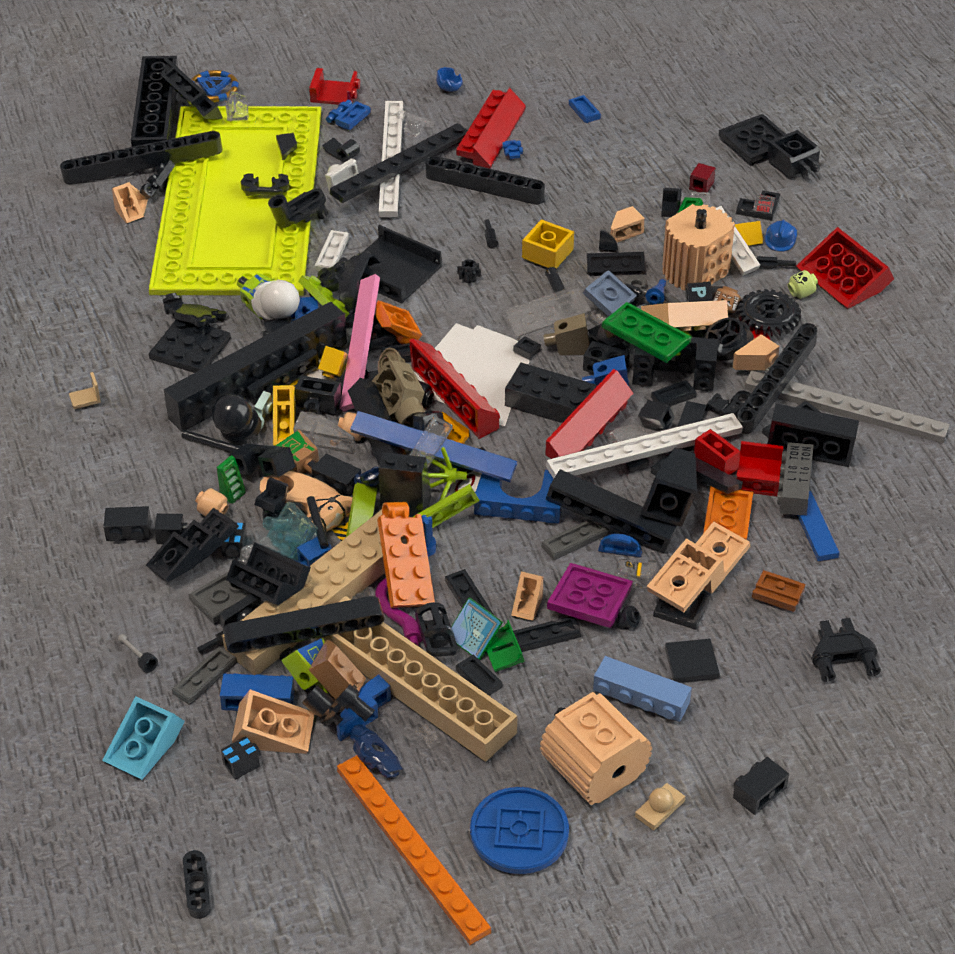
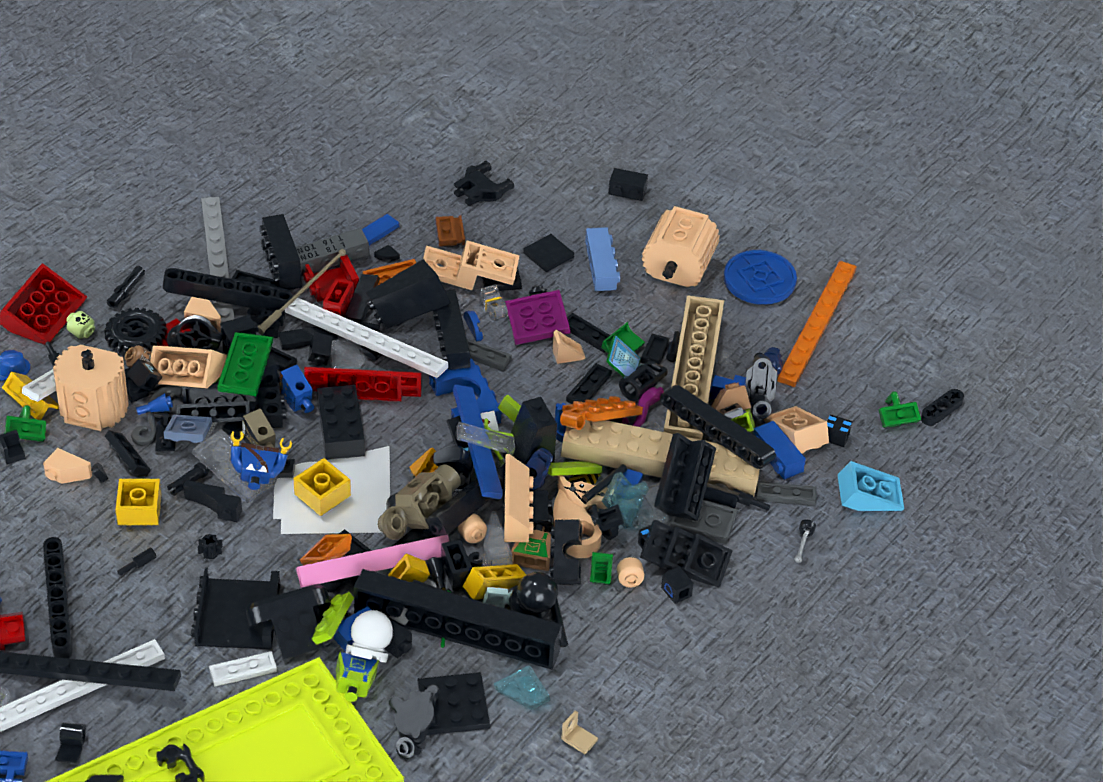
camera: 125 degrees left, 0 degrees up
black brick [103,506,151,542] -> none
black piece [268,188,329,228] -> none
white tile [325,158,359,191] -> none
red slope [409,338,500,439] -> none
none -> black pin [107,266,145,308]
none -> black slope [183,480,242,522]
none -> blue torso [230,431,292,490]
none -> dark tan piece [258,249,346,335]
none -> yellow brick [293,458,351,516]
none -> black tile [374,245,400,261]
none -> clear light blue wing [494,665,550,710]
none -> light nougat slope [504,454,533,542]
none -> black tile [720,403,744,419]
none -> green plate [878,391,921,428]

